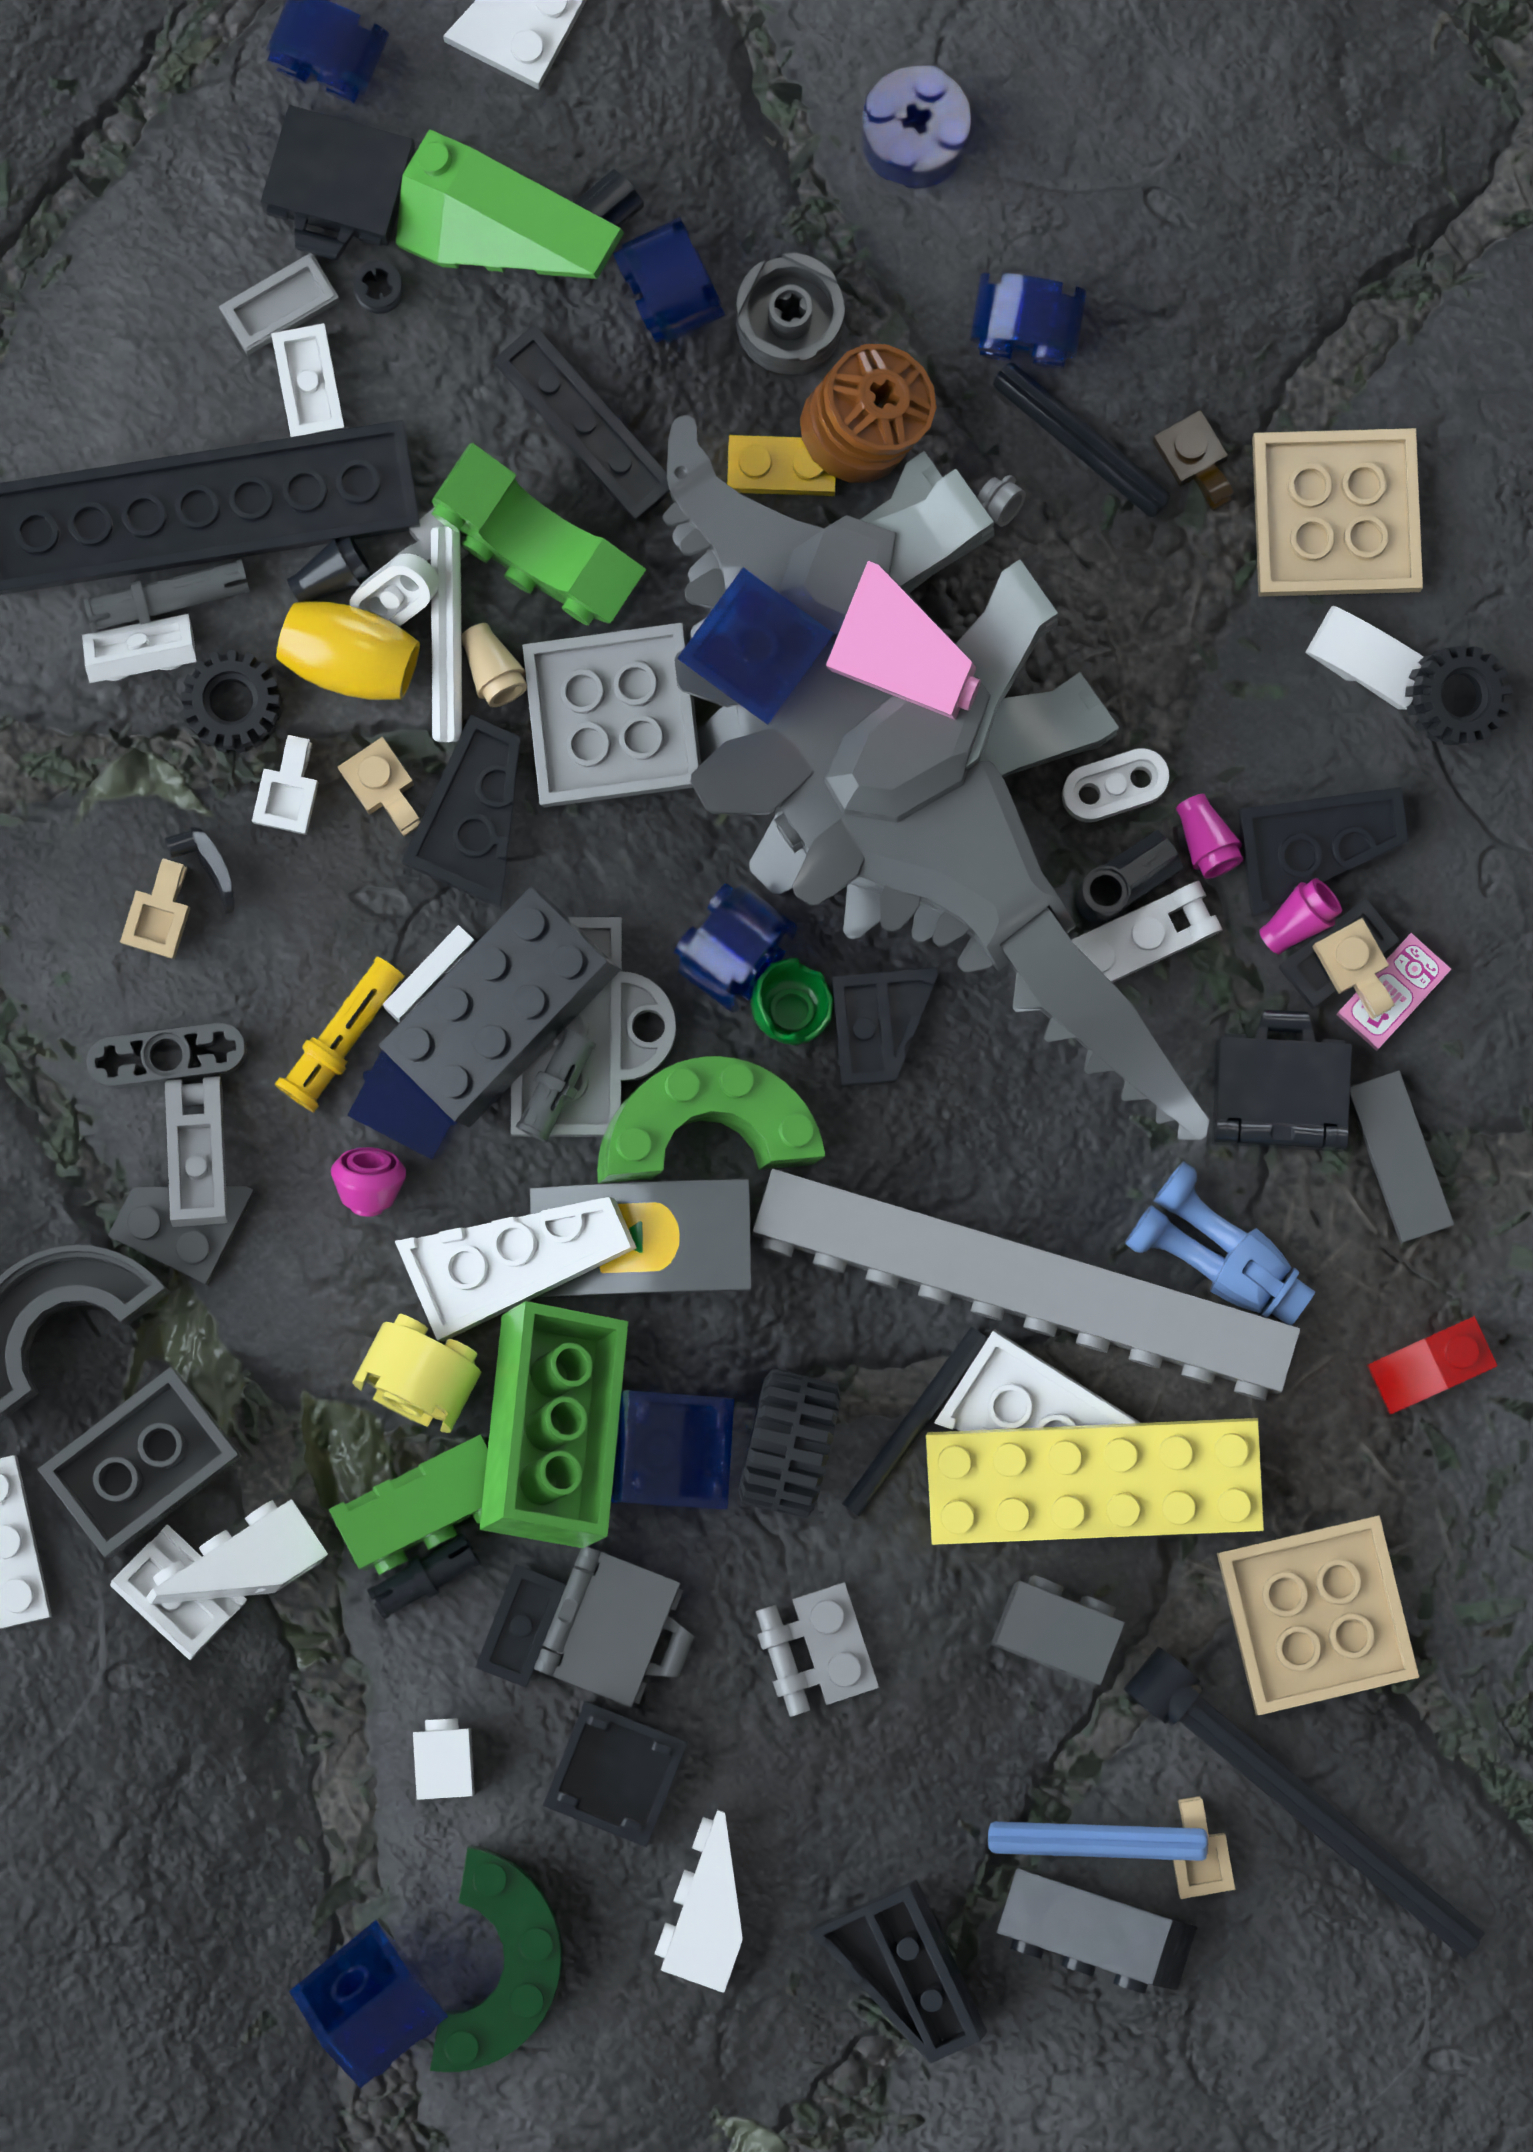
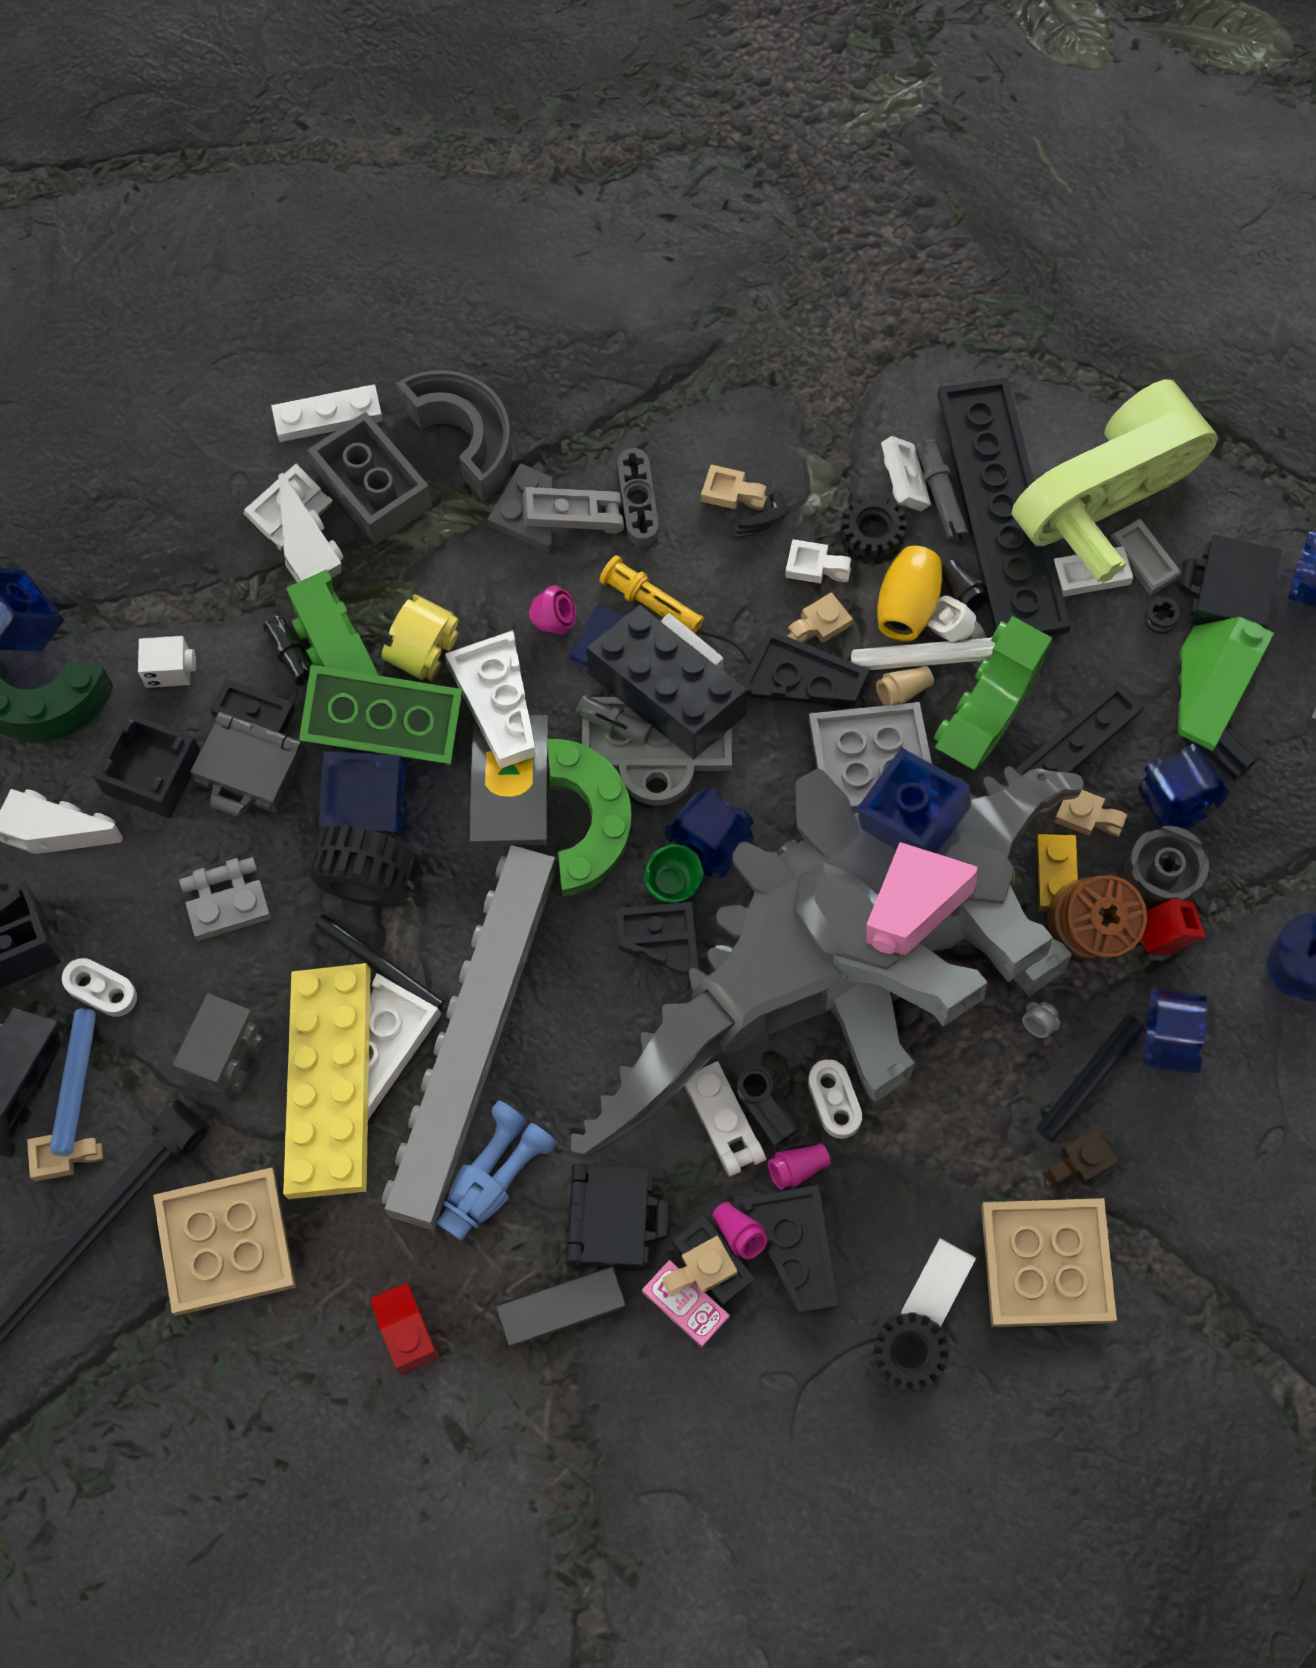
camera: 95 degrees right, 15 degrees down
none -> white plate [62,958,137,1017]
none -> yellowish green beam [1011,379,1218,584]
none -> tan plate [1054,790,1127,837]
none -> red brick [1140,899,1206,955]

